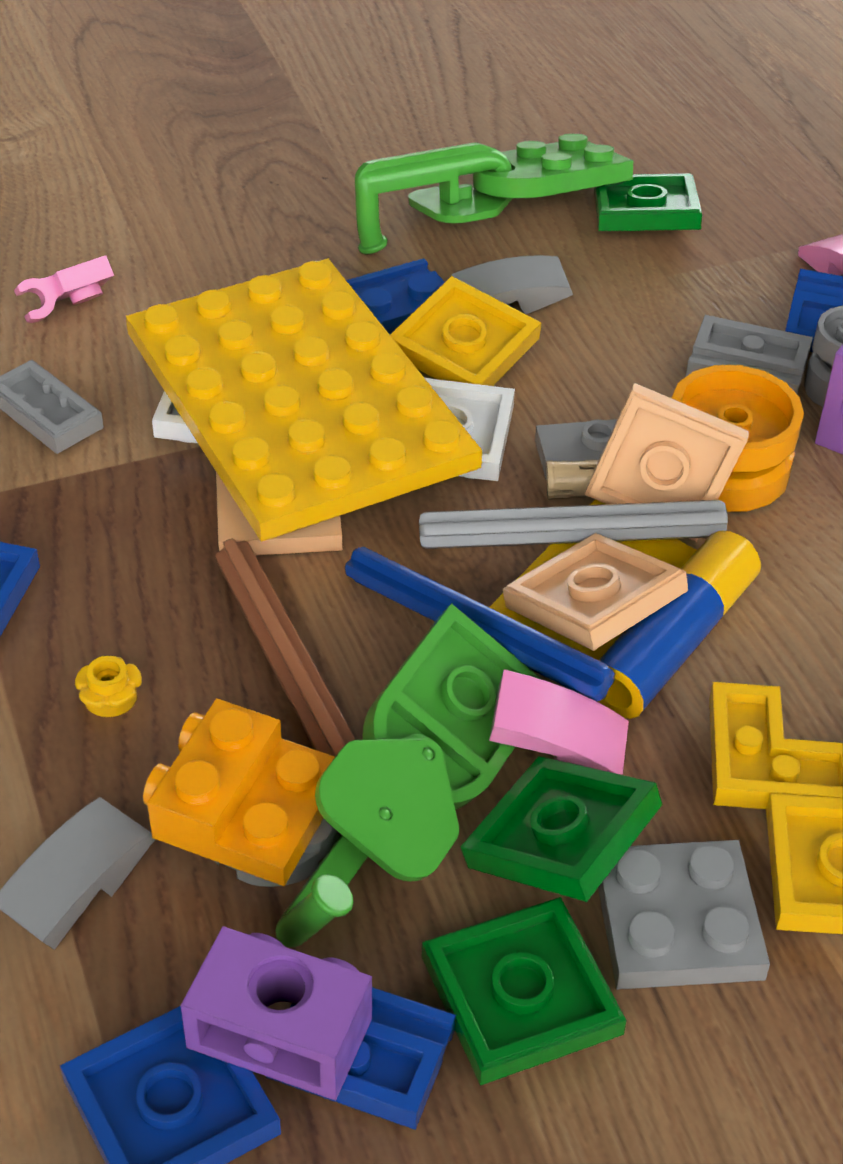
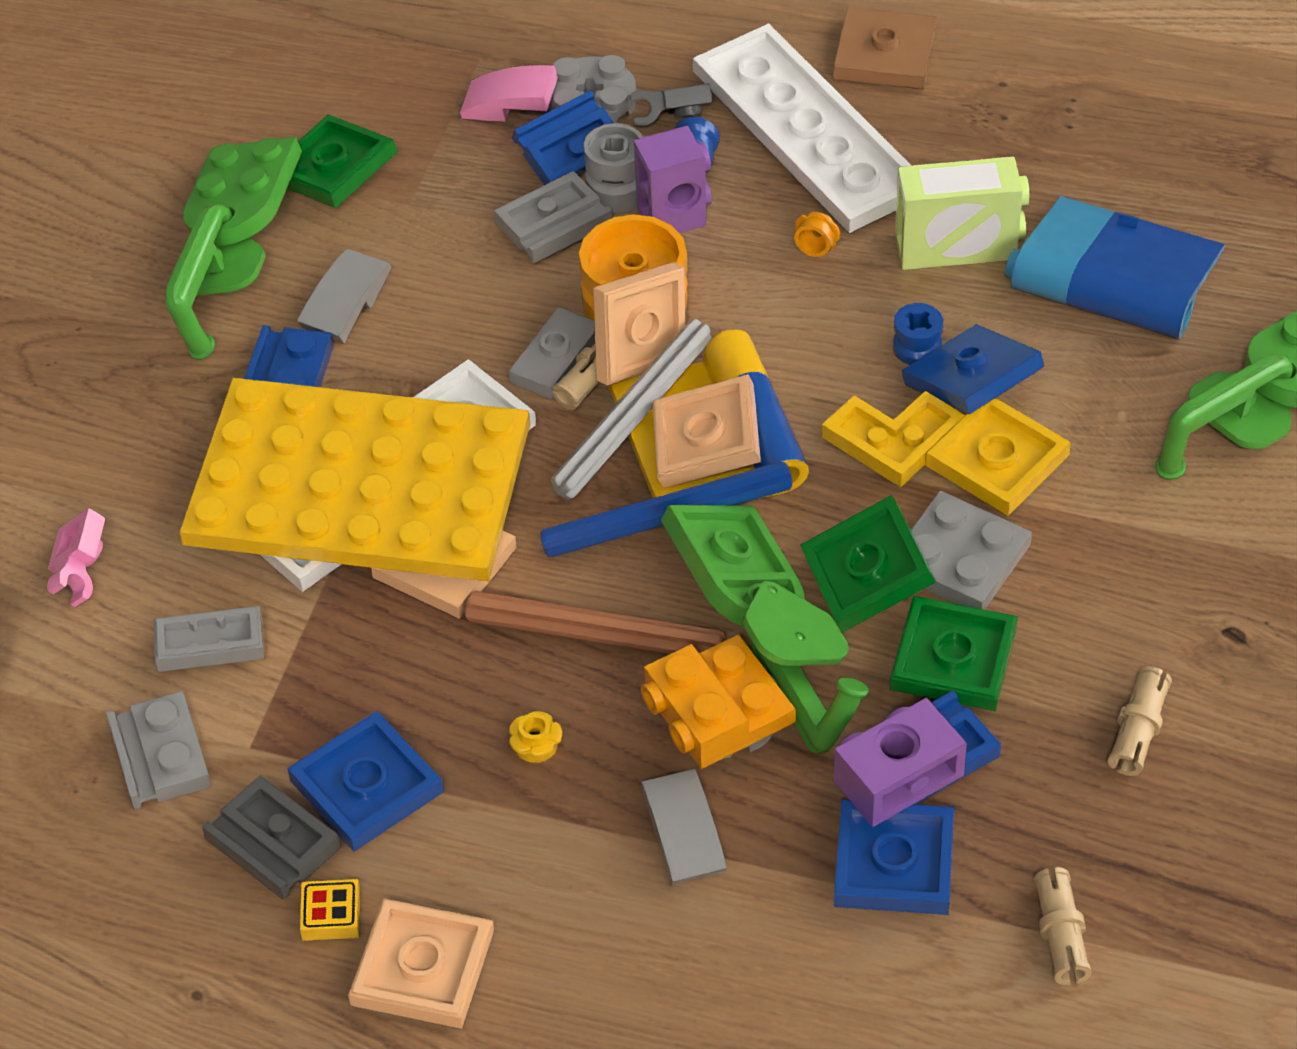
camera: 50 degrees left, 5 degrees up
yellow plate [390,276,541,386] -> none
bright pink slope [489,669,629,775] -> none

